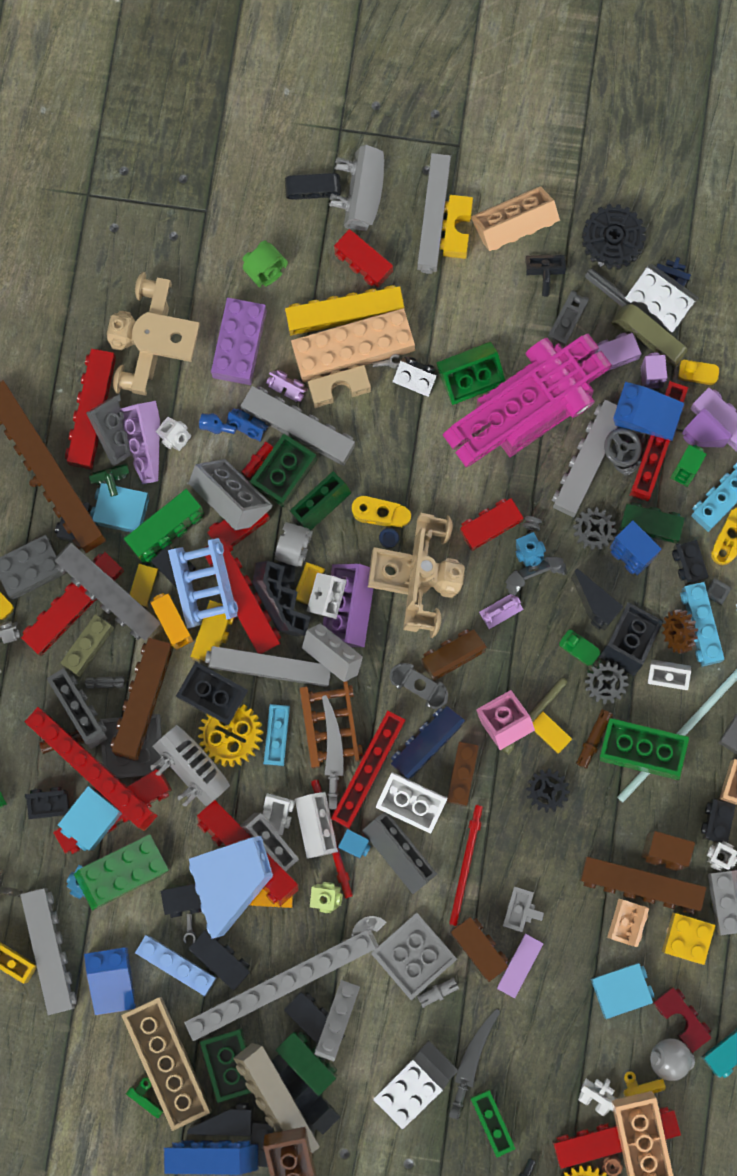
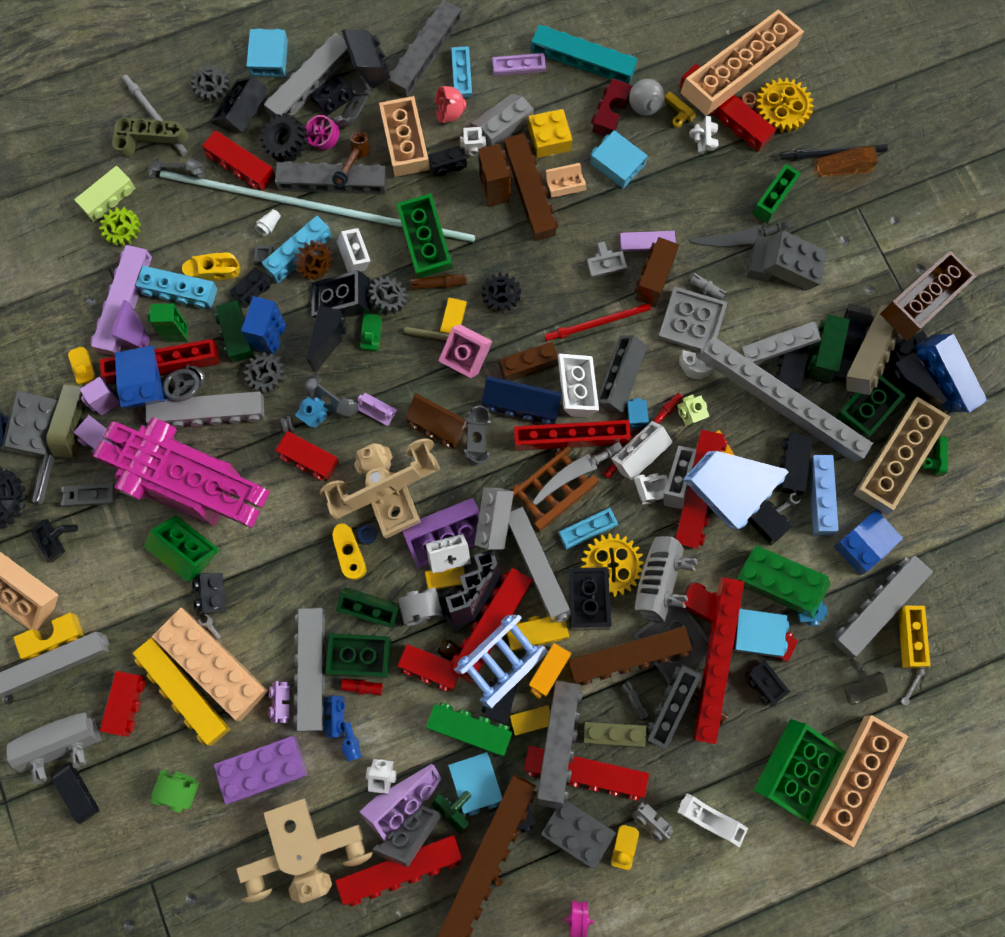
camera: 125 degrees left, 5 degrees down
light grey slope [188,459,272,530] -> none
tan arch [308,364,371,408] -> none
none -> dark brown cone [437,639,463,660]

